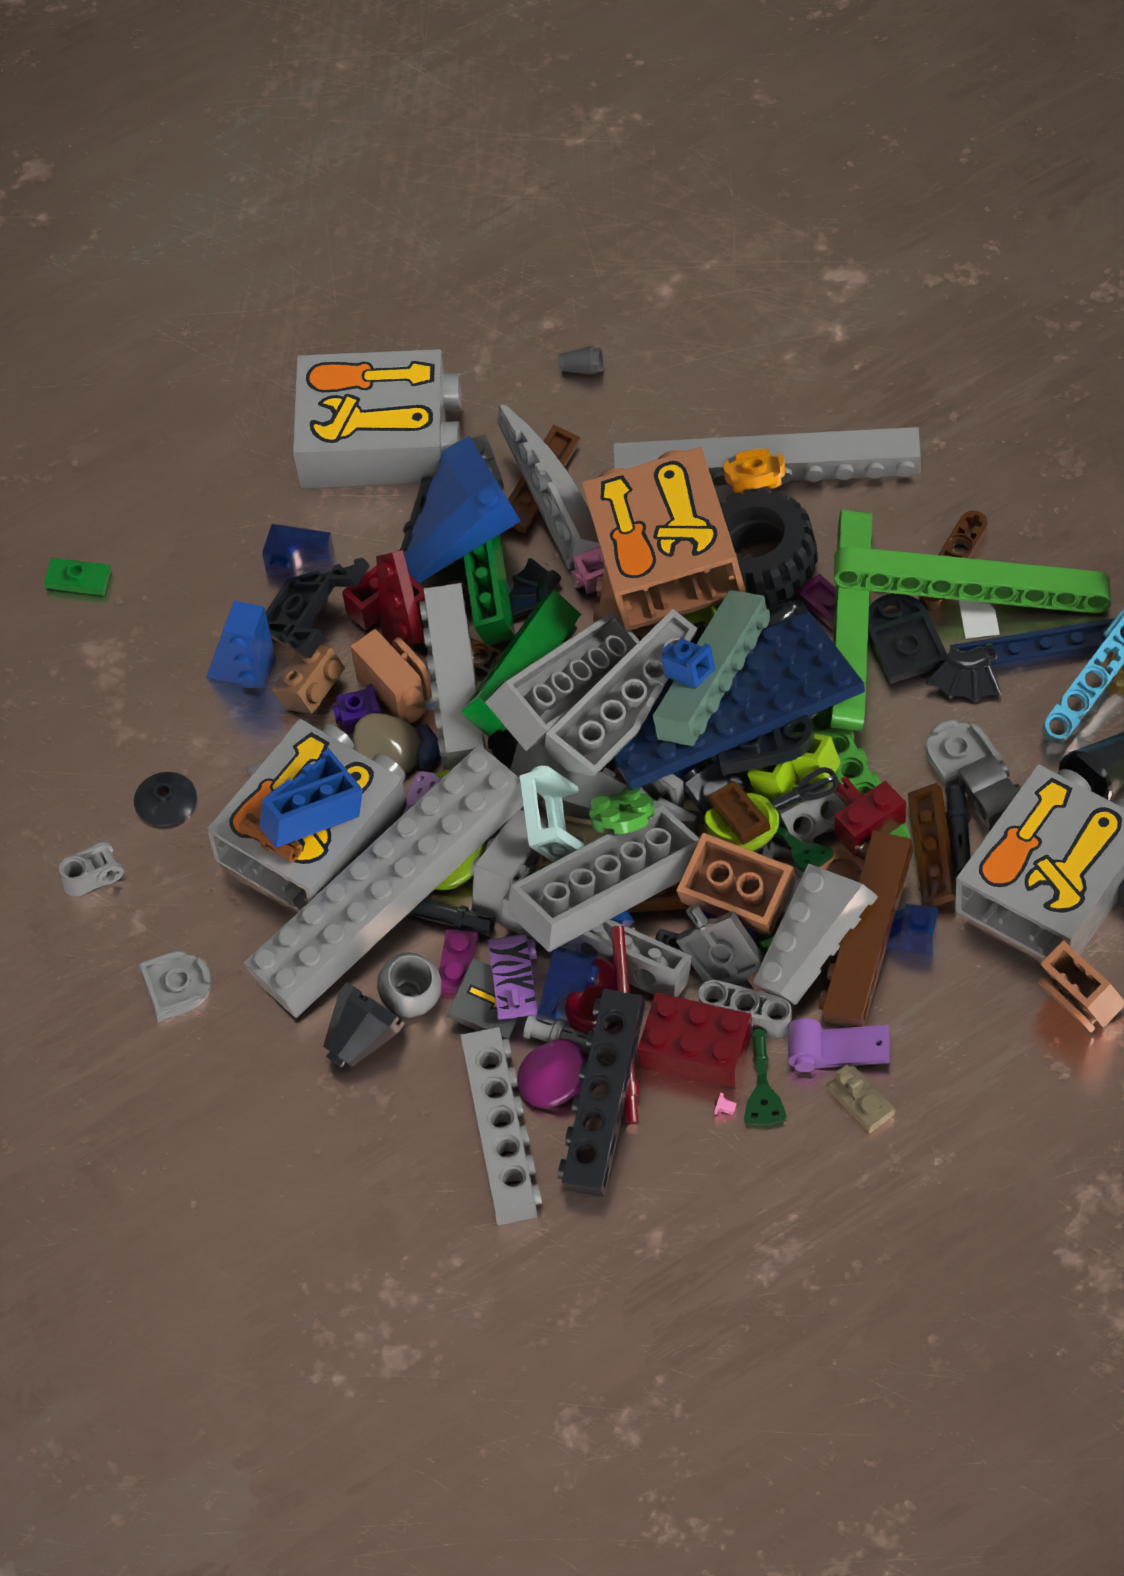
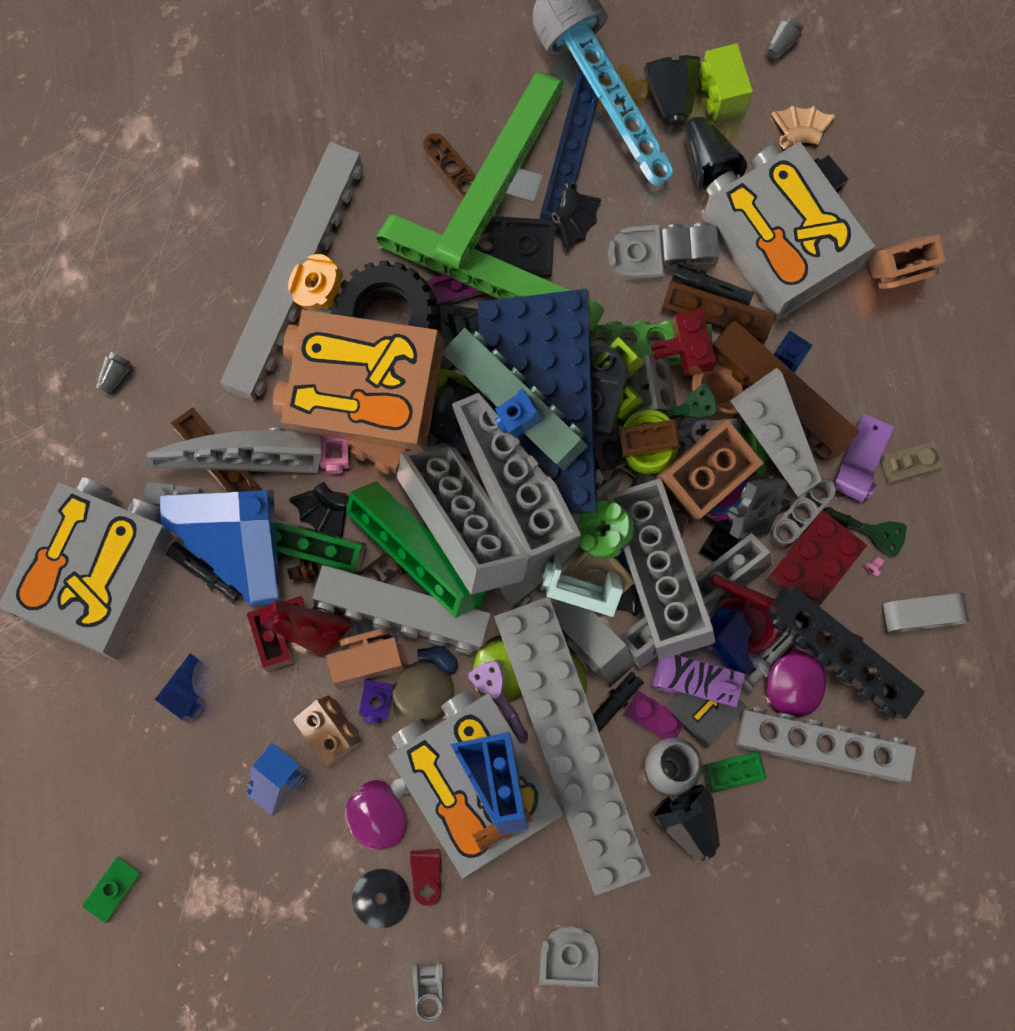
camera: 75 degrees left, 20 degrees up
black wing [265,558,370,658] -> none
black piece [771,767,839,810] -> none
none -> magenta piece [345,780,407,850]
none -> dark red piece [410,849,442,907]
none -> green plate [702,751,767,793]
none -> light grey beam [883,593,969,633]

